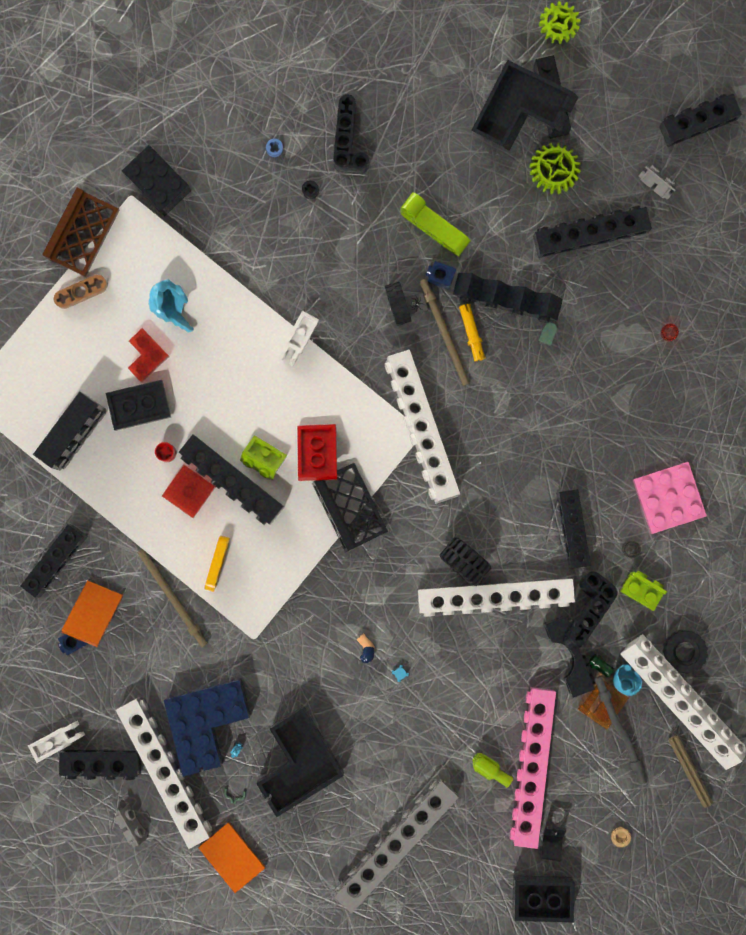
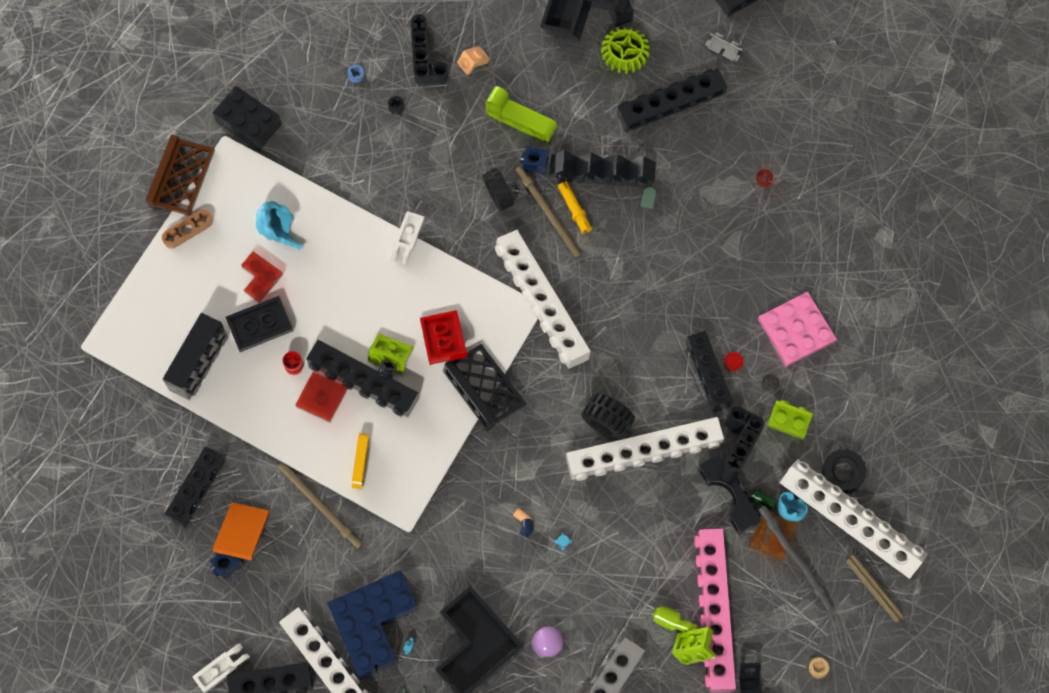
camera: 10 degrees left, 15 degrees down
none -> black bush [378,360,397,378]
none -> light nougat bracket [457,46,490,75]
none -> lavender hair [531,627,564,657]
none -> lime bracket [672,627,716,665]
none -> red piece [724,352,744,371]

